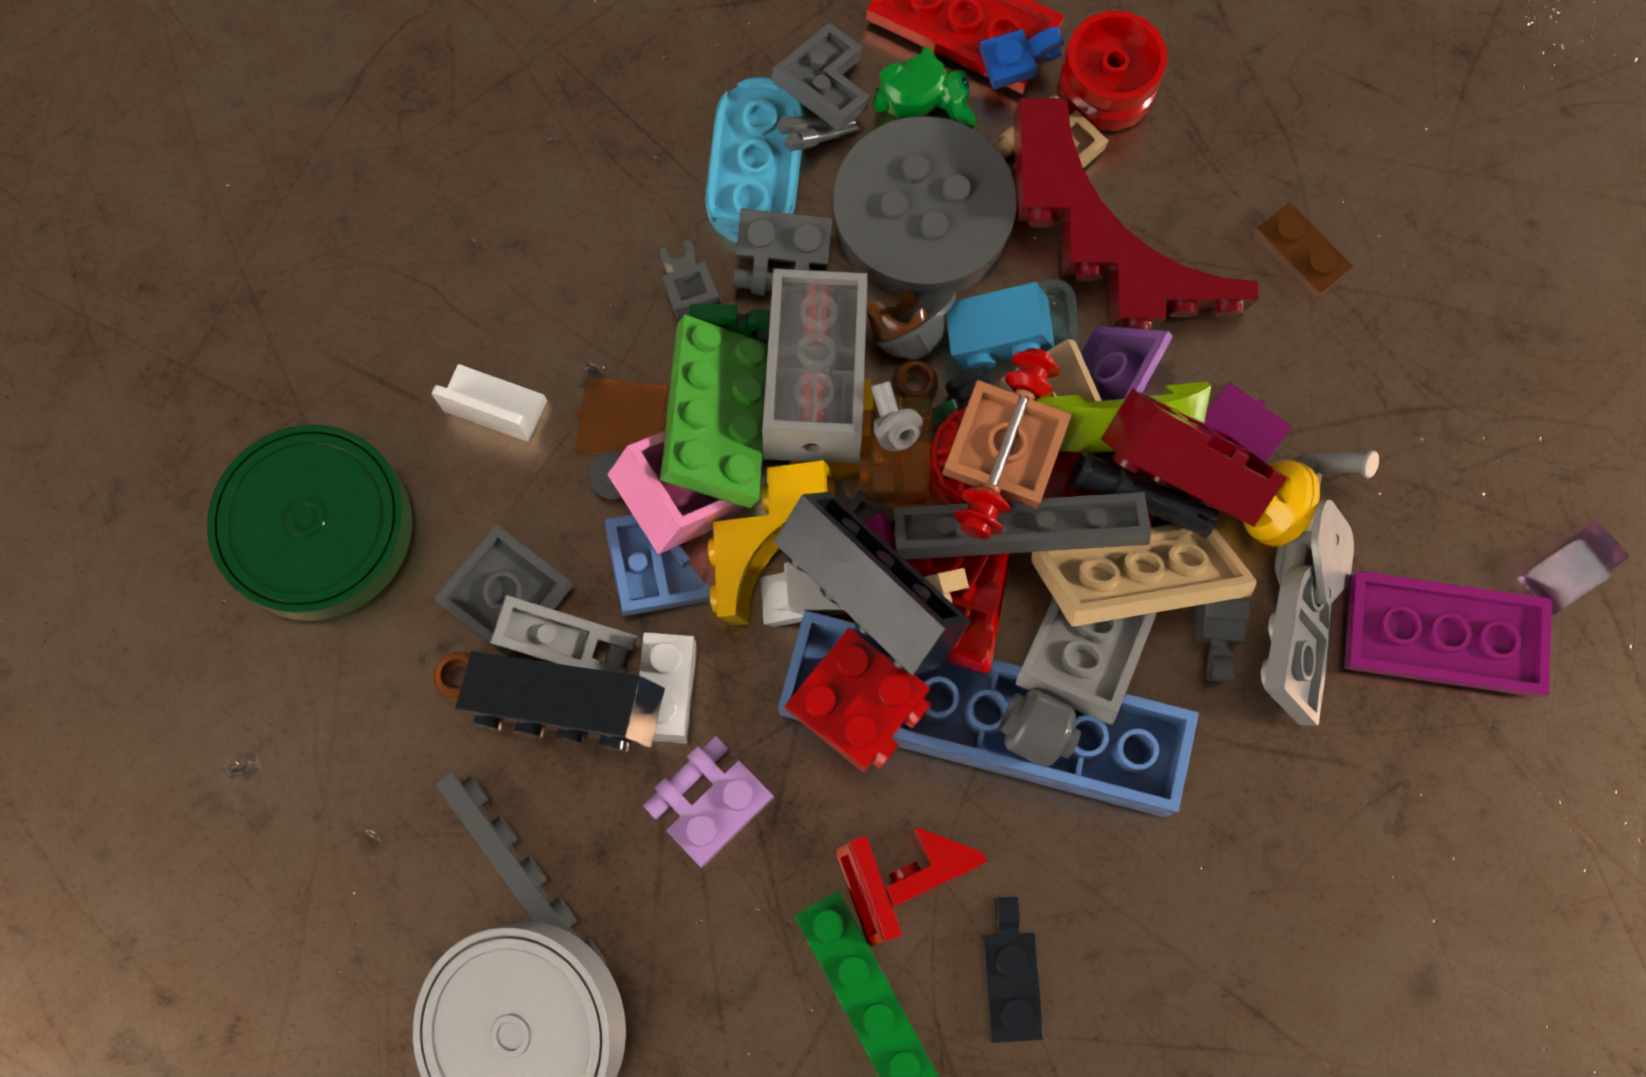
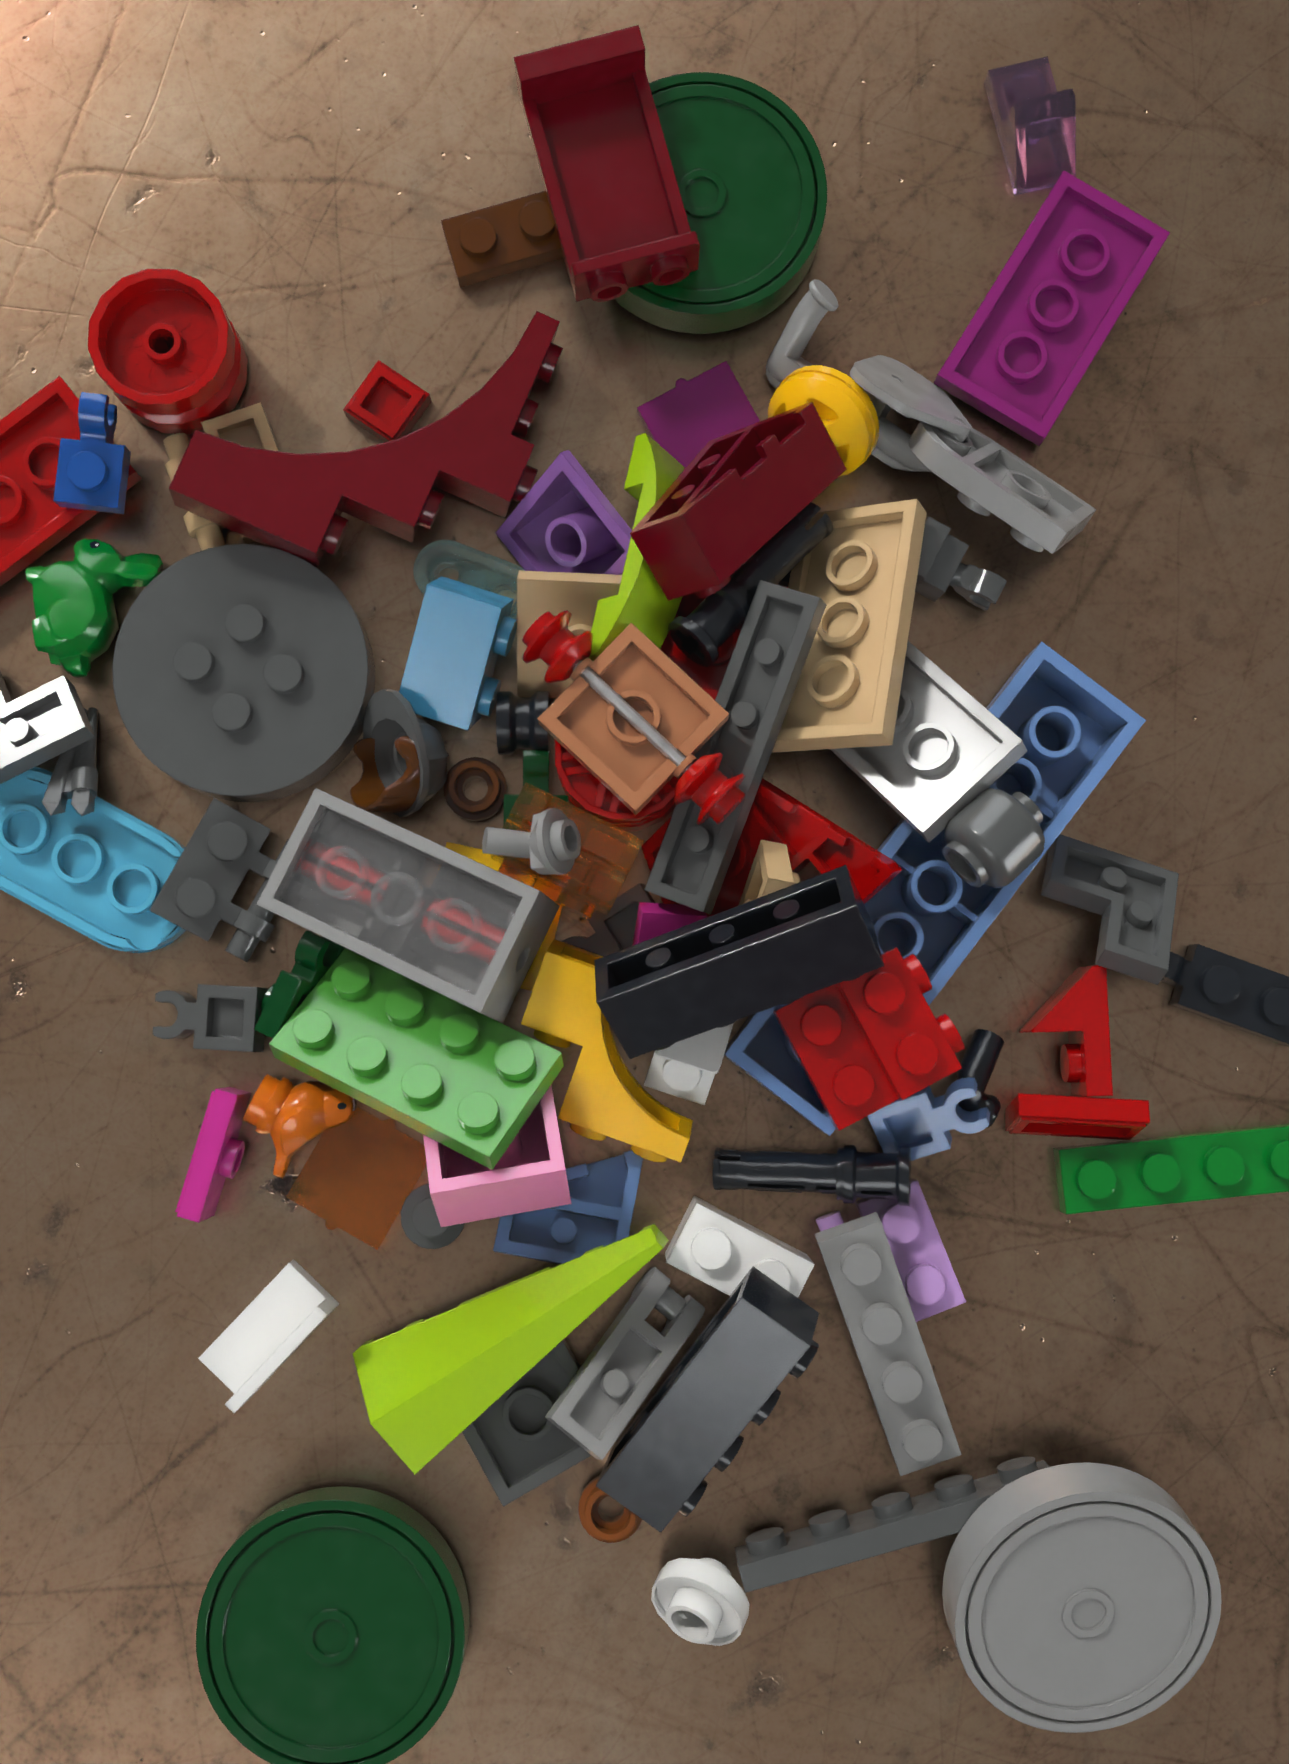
camera: 70 degrees left, 10 degrees up
none -> dark pink plate [175,1087,251,1223]
none -> orange animal [243,1074,357,1179]
none -> red tile [343,360,432,442]
none -> lime wedge [353,1224,669,1475]
none -> dark red panel [514,25,700,302]
none -> dark green brick [615,72,827,334]
none -> white plate [651,1558,750,1646]
none -> black pin [713,1145,911,1206]
none -> light grey plate [815,1212,962,1476]
none -> medium blue plate [867,1077,990,1161]
none -> black arm [957,1029,1004,1129]
none -> dark grey plate [1041,834,1179,985]

